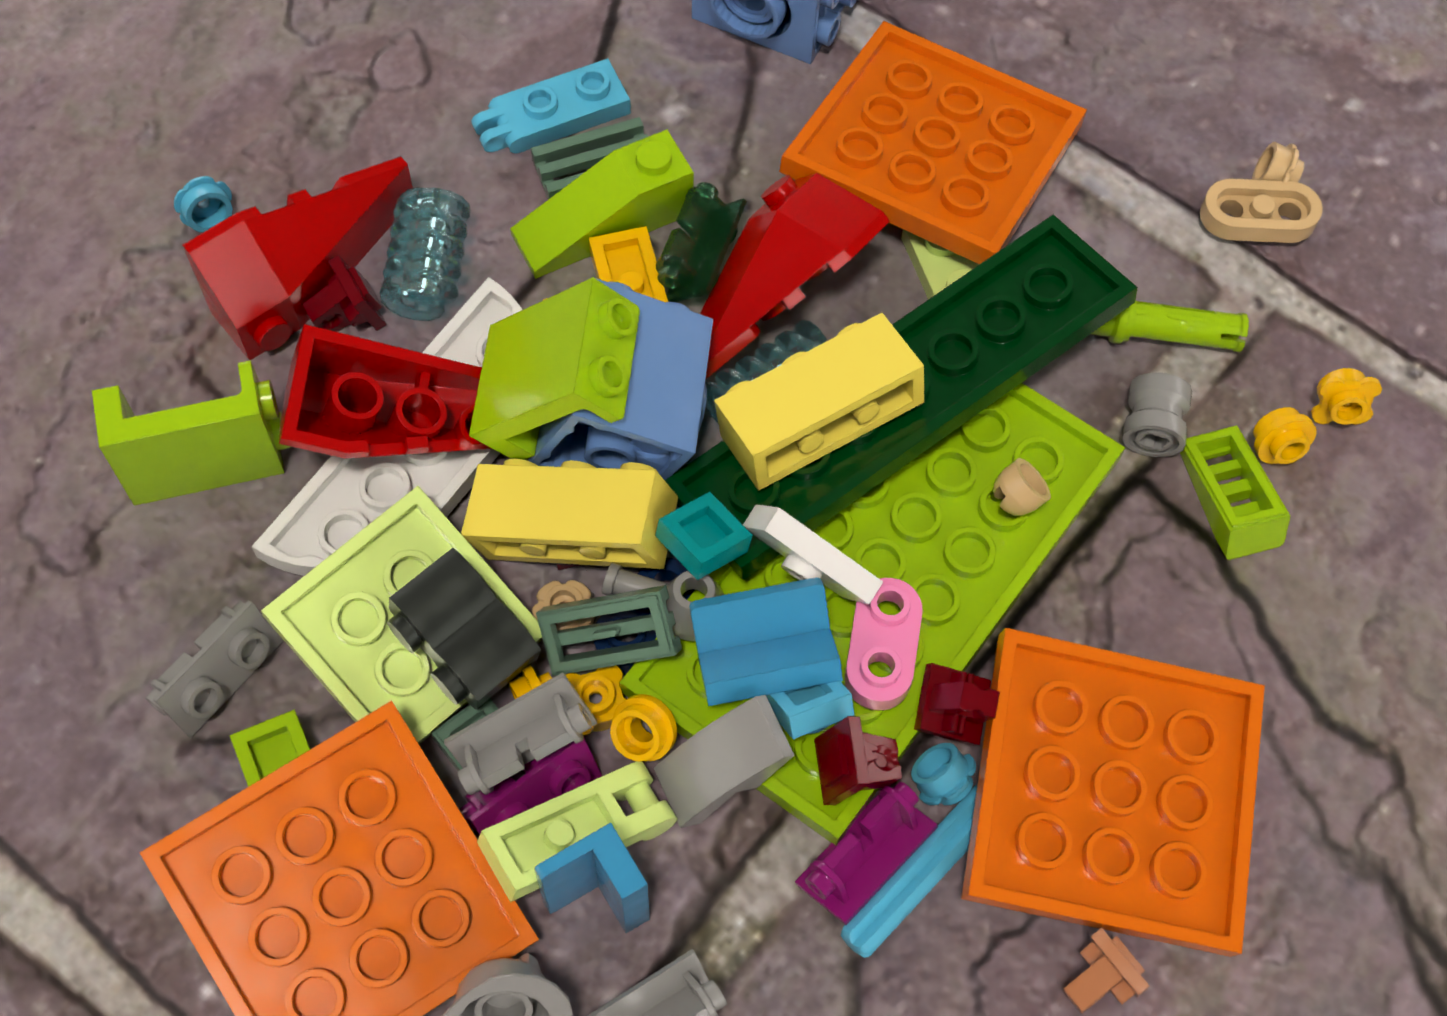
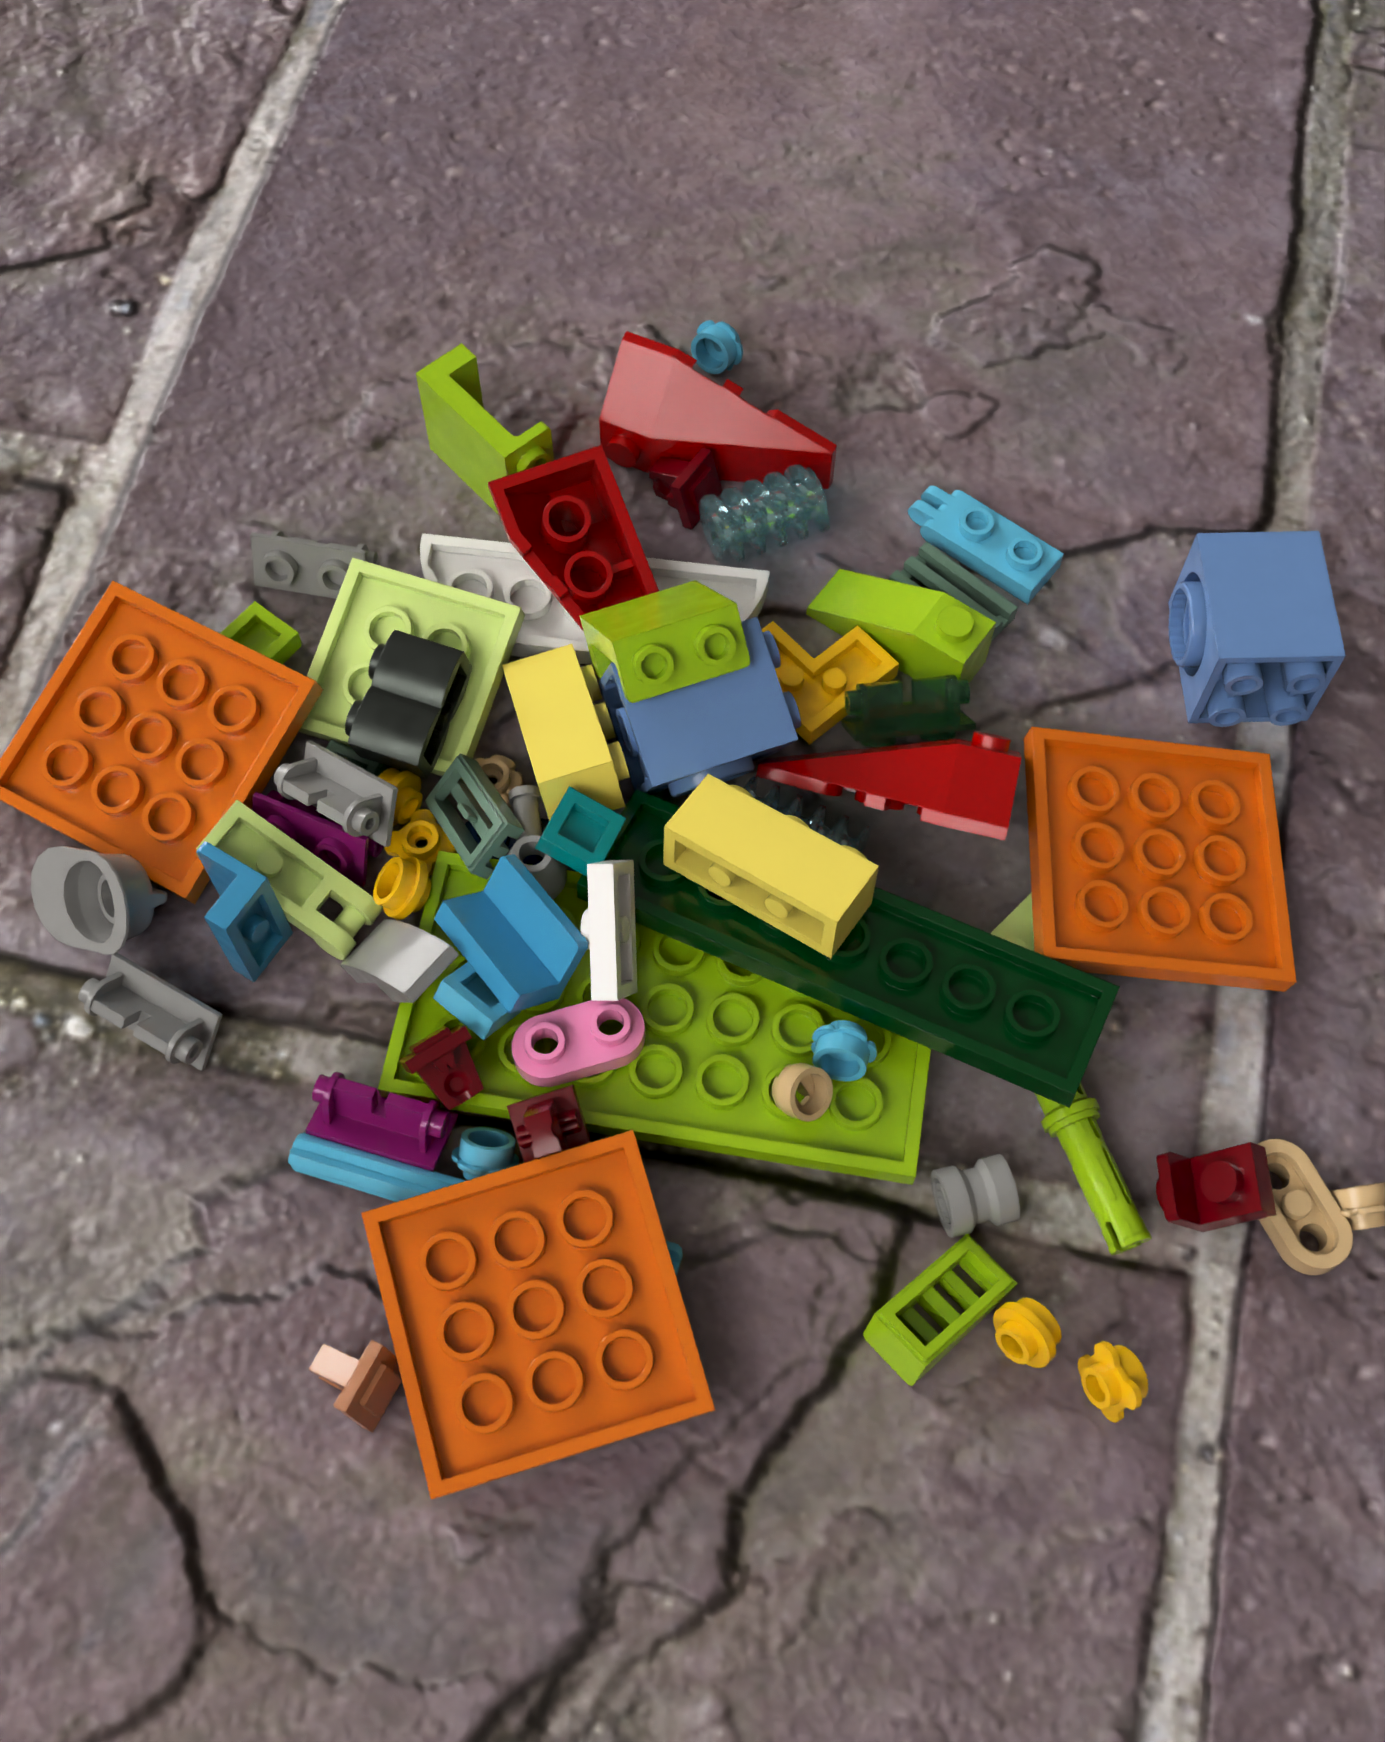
camera: 65 degrees right, 0 degrees up
none -> medium azure plate [811,1020,877,1081]
none -> dark red bracket [1156,1142,1277,1232]

